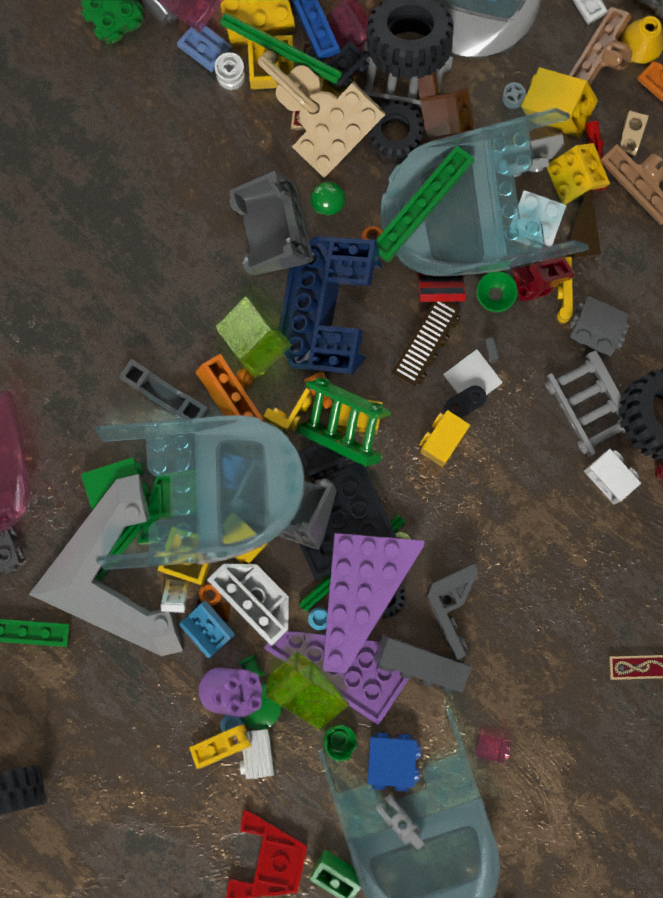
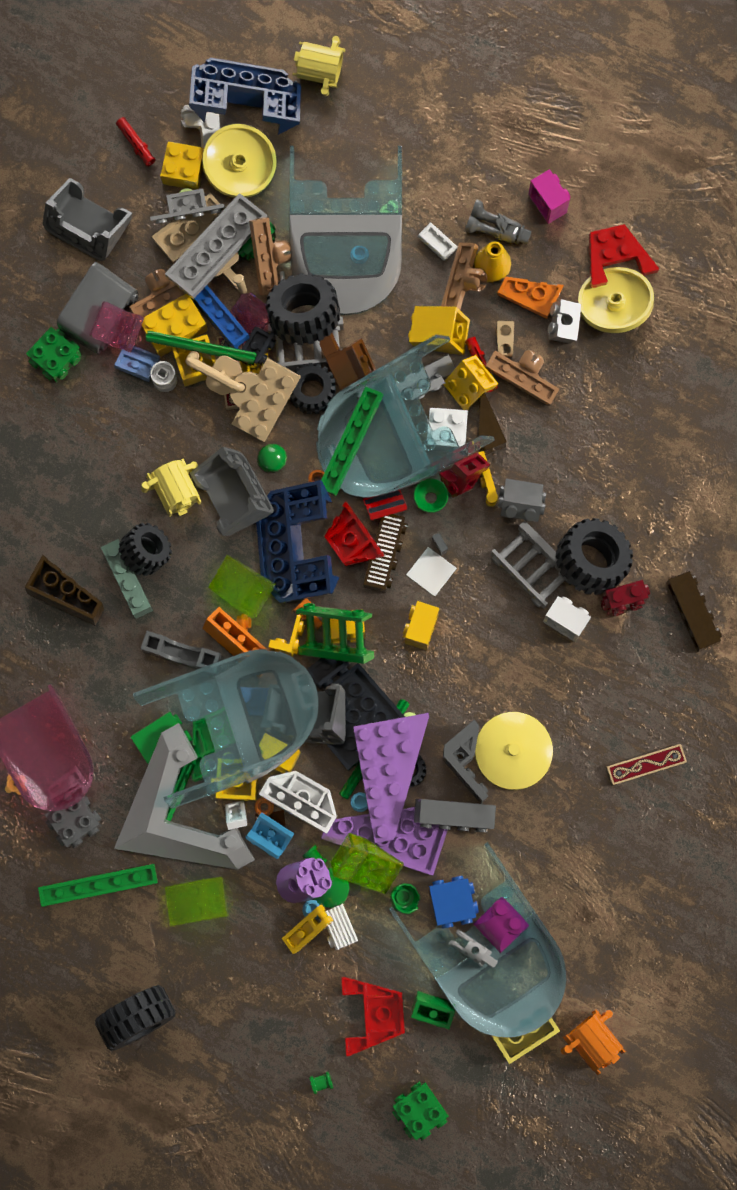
camera: 15 degrees left, 5 degrees down
black plate [444,385,487,419] -> none
clear pink bracket [475,733,511,764] -> none
light grey wheel [502,82,526,109] -> none
none -> dark brown wedge [25,554,104,626]
none -> sand green arch [101,539,153,619]
none -> black tyre [119,523,172,576]
none -> light yellow container [141,459,201,517]
none -> clear neon green slope [165,877,229,926]
none -> red wing [324,502,385,566]
none -> magenta slope [473,897,529,954]
none -> light yellow dish [475,712,553,790]

